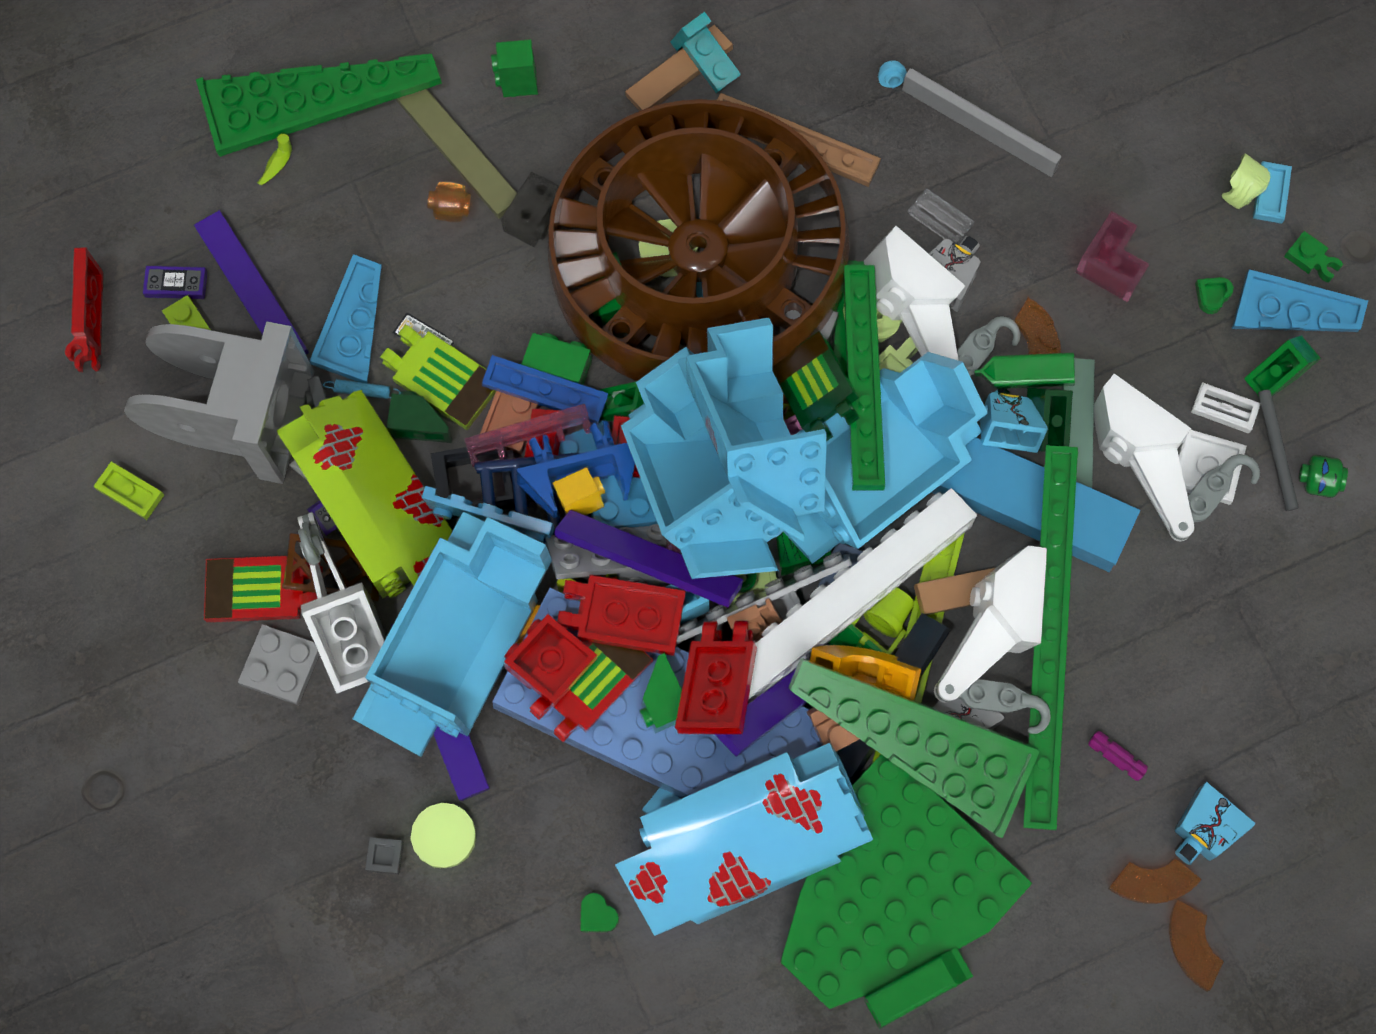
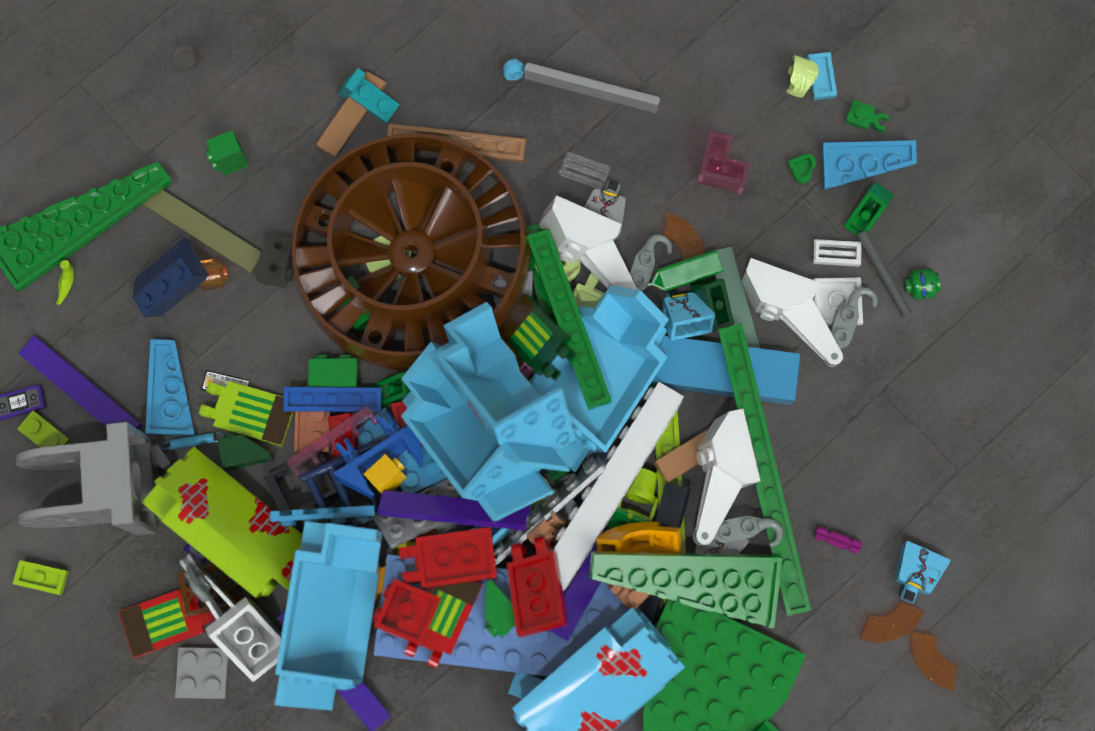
camera: 20 degrees left, 5 degrees up
none -> dark blue slope [132,237,209,317]

